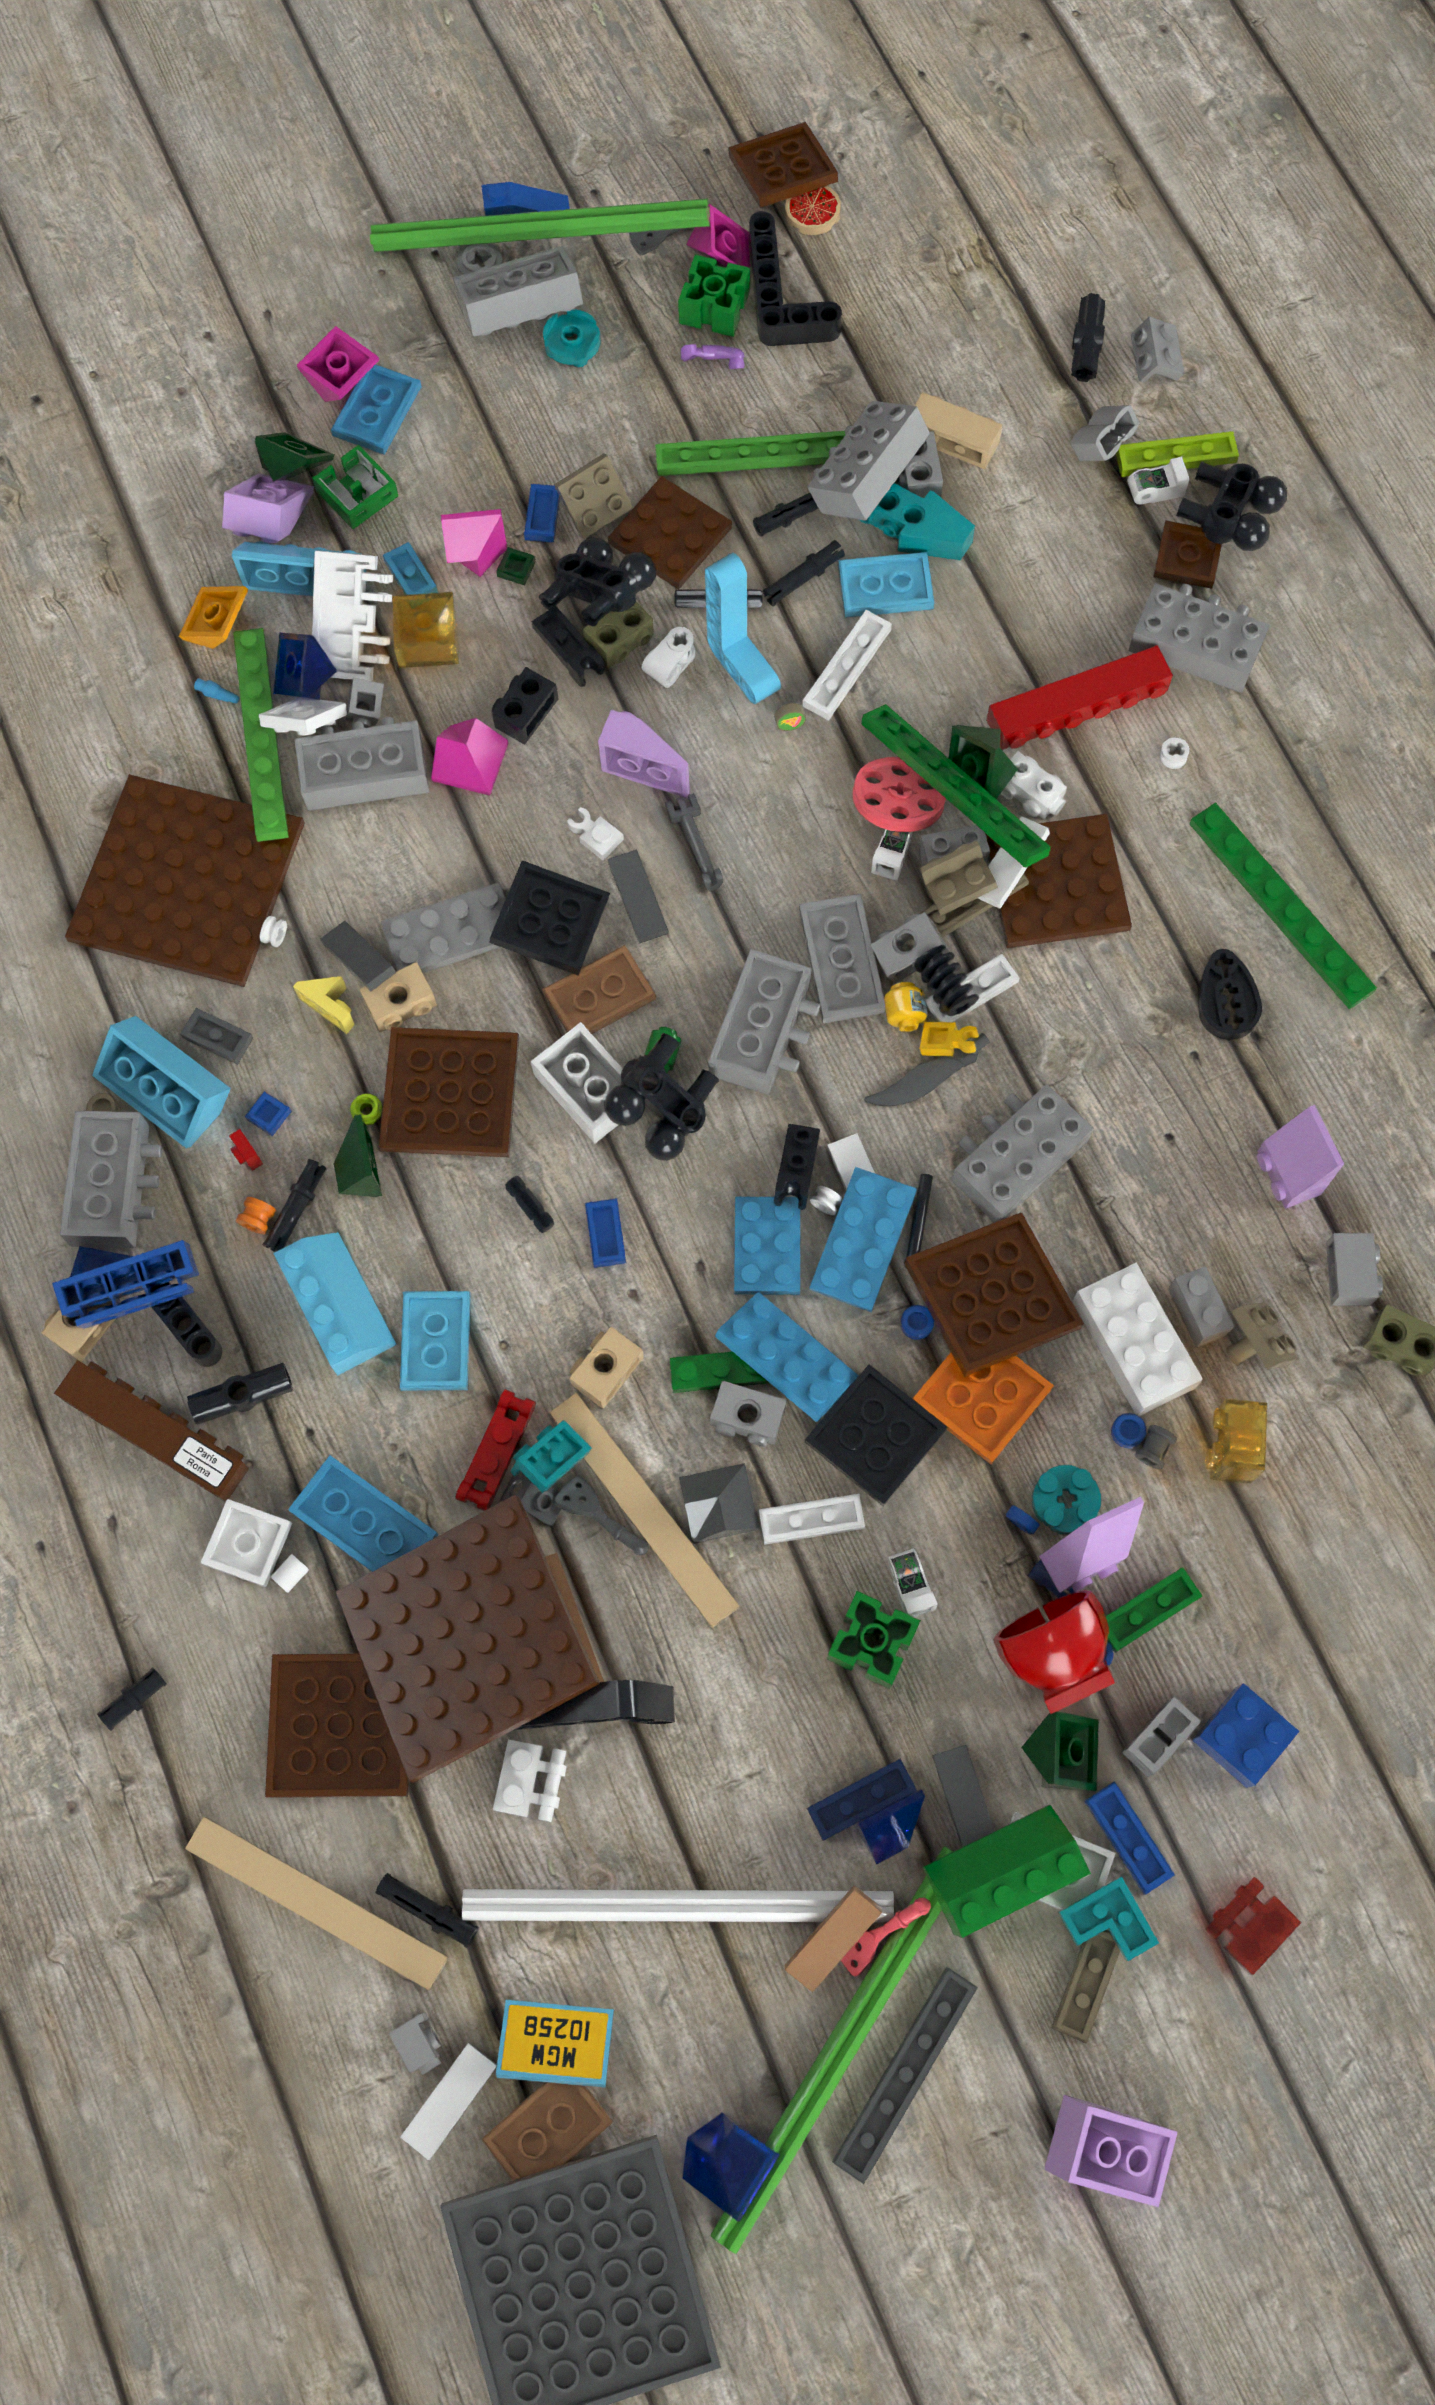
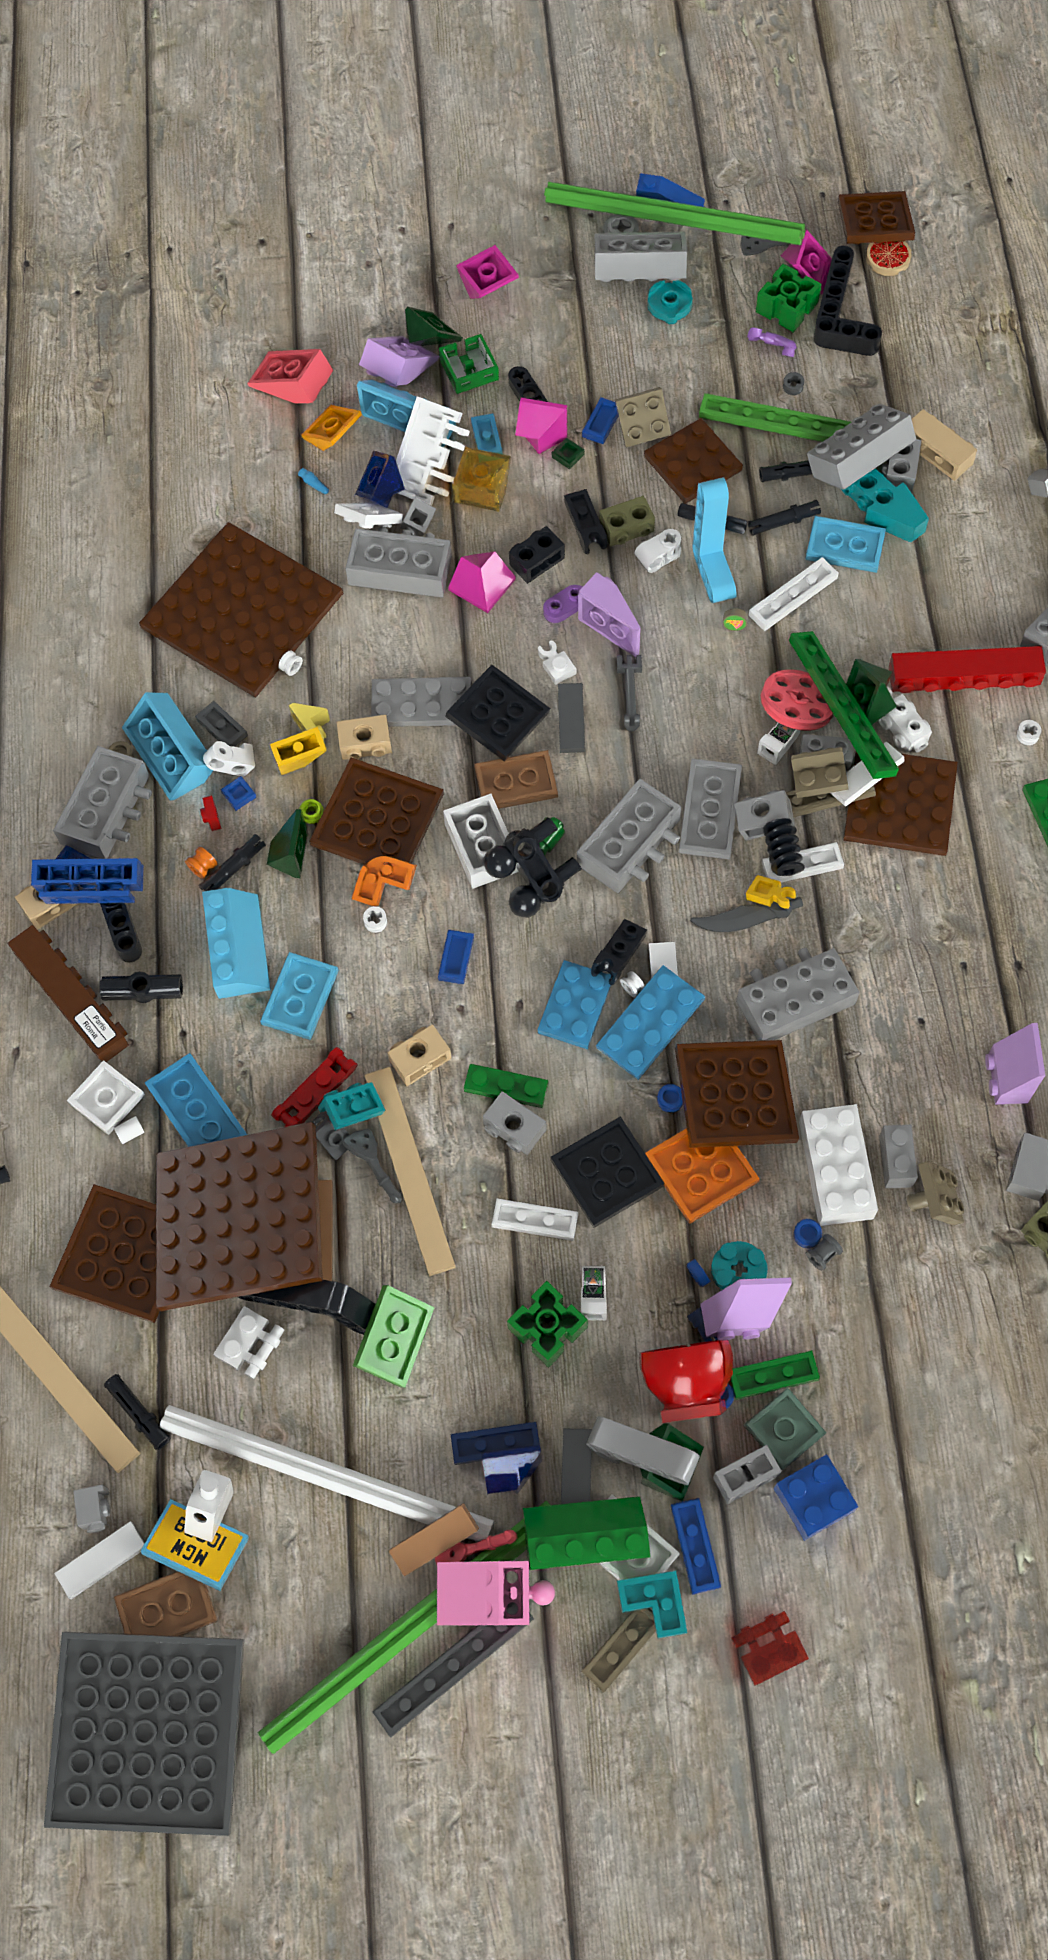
camera: 20 degrees right, 5 degrees down
bright green plate [233,628,289,842] -> none
dark grey tile [320,921,396,992] -> none
dark azure tile [331,364,422,455] -> none
black axle [505,1176,554,1233] -> none
black piece [539,537,656,627] -> none
dark grey slope [679,1463,759,1544] -> none
clear blue slope [682,2112,780,2222] -> none
dark azure plate [715,1292,859,1422] -> none
yellow head [884,982,927,1032] -> none
black bar [904,1174,933,1269] -> none
lavender slope [1044,2095,1178,2207] -> none
black piece [1198,949,1262,1040] -> none
clear yellow slope [1205,1399,1267,1484] -> none
none -> white torso [184,1470,233,1542]
none -> white leg [203,741,255,777]
none -> coral slope [247,349,334,403]
none -> yellow slope [270,727,327,775]
none -> orange plate [352,856,417,907]
none -> plate [353,1285,435,1388]
none -> white bush [363,906,387,933]
none -> bright pink slope [437,1561,555,1625]
none -> black beam [508,366,548,402]
none -> medium lavender plate [543,585,582,623]
none -> light grey beam [586,1416,700,1485]
none -> sand green plate [744,1388,826,1471]
none -> dark grey bush [783,372,804,395]

